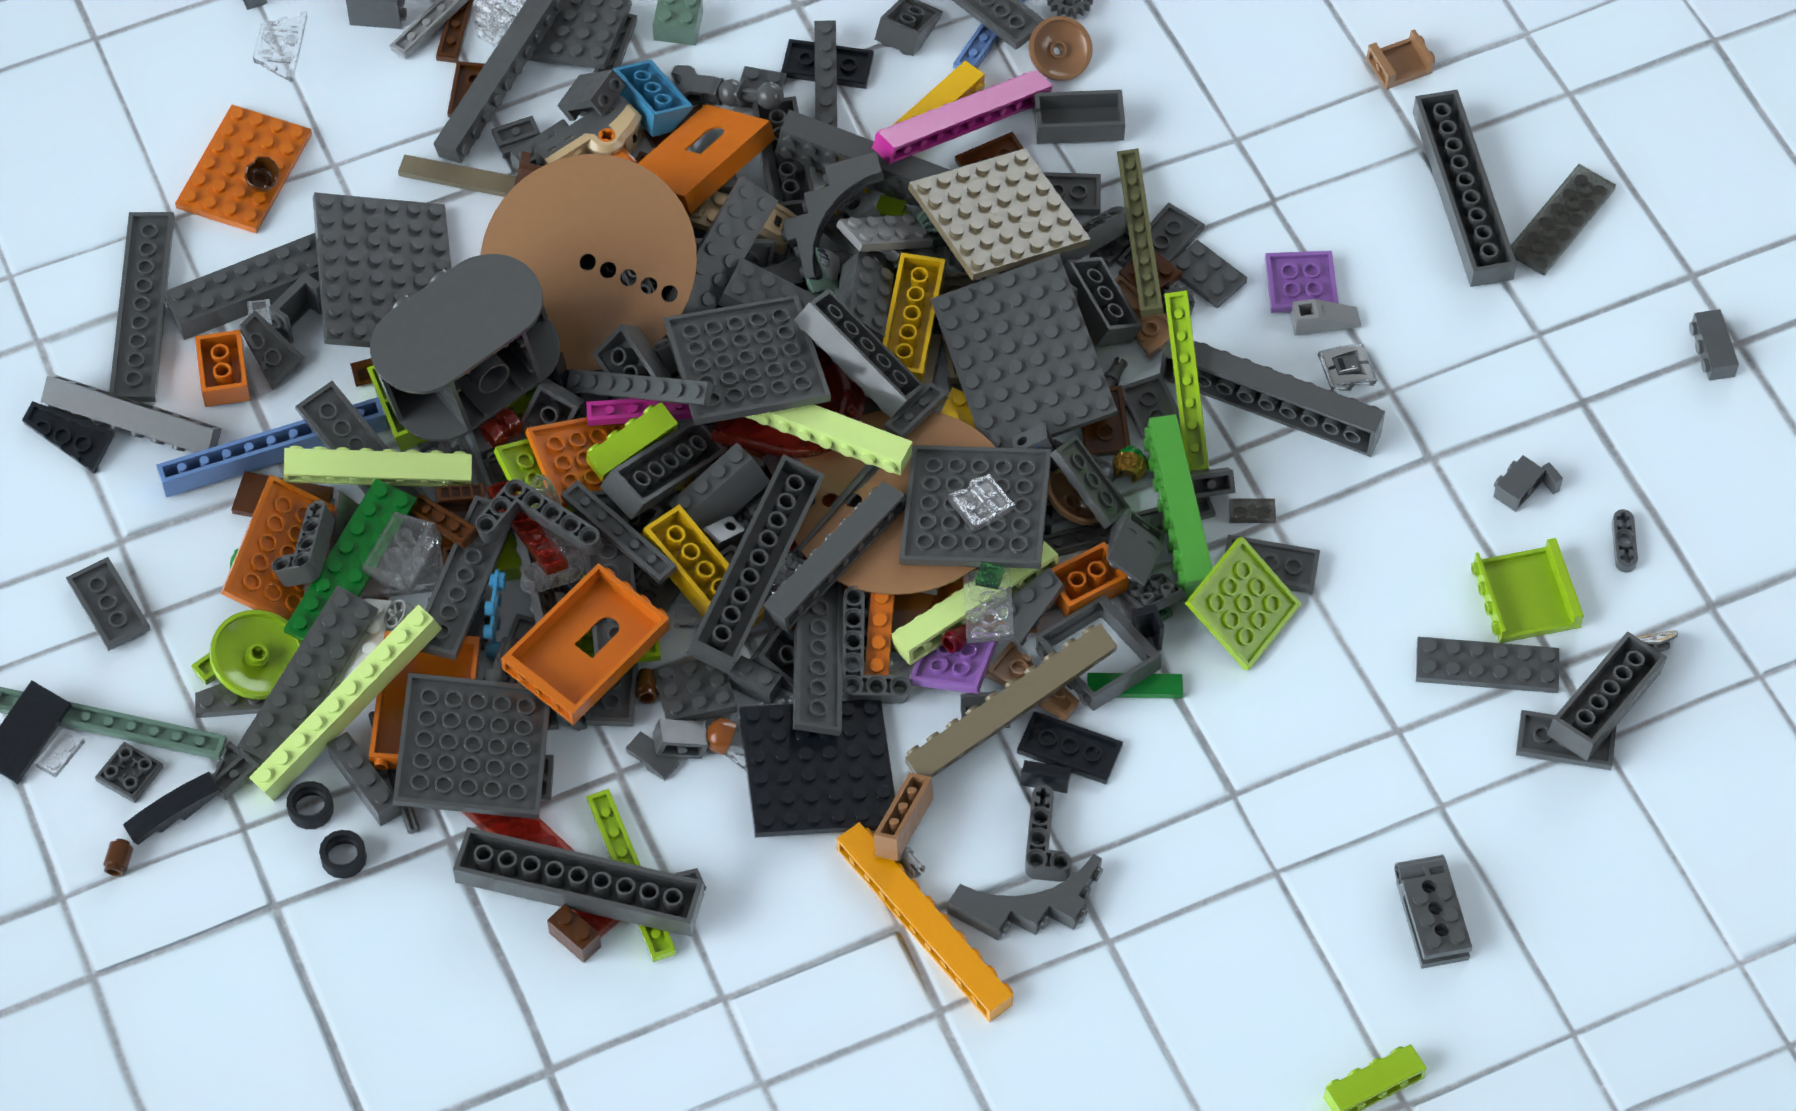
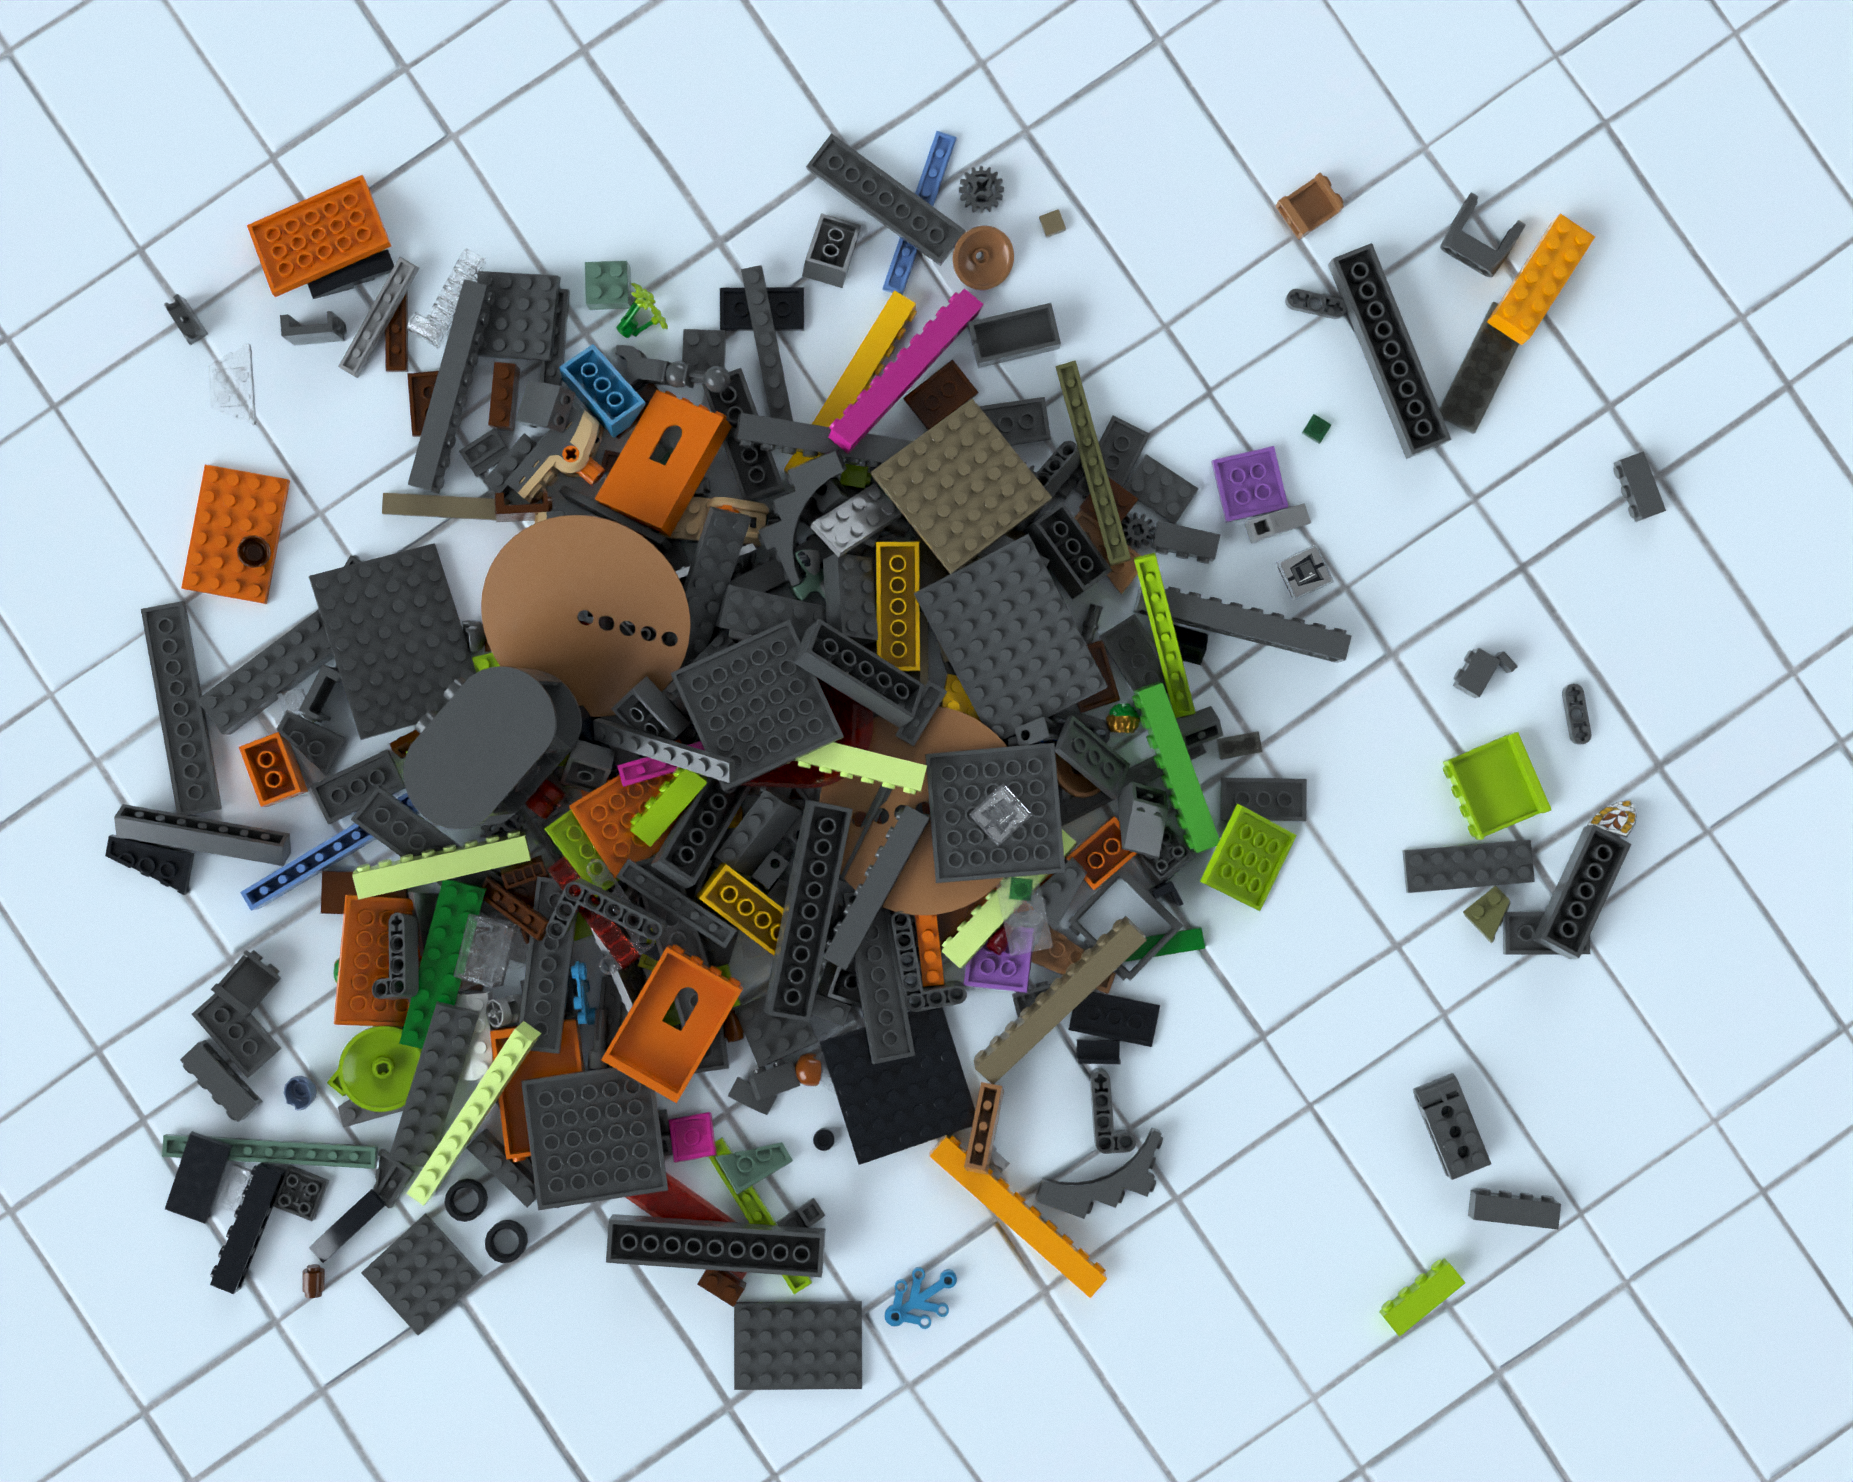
camera: 10 degrees left, 30 degrees up
none -> dark grey brick [180,1040,263,1122]
none -> black brick [210,1162,286,1294]
none -> dark grey panel [211,950,281,1018]
none -> sand blue hair [284,1076,317,1111]
none -> dark grey plate [310,750,405,824]
none -> dark grey plate [361,1213,483,1336]
none -> reddish brown brick [488,362,520,431]
none -> plant [616,283,668,338]
none -> dark pink tile [669,1112,717,1163]
none -> sand green wing [716,1142,793,1195]
none -> dark grey plate [734,1301,862,1390]
none -> black tile [813,1128,835,1151]
none -> dark azure plant [885,1267,957,1329]
none -> dark tan tile [1039,209,1066,238]
none -> dark grey brick [1151,521,1221,564]
none -> black panel [1174,625,1209,666]
none -> dark grey beam [1285,289,1347,319]
none -> clear green plate [1302,414,1331,444]
none -> dark grey connector [1440,192,1526,277]
none -> olive wing [1463,886,1511,943]
none -> dark grey brick [1468,1188,1561,1230]
none -> light orange brick [1487,213,1595,345]

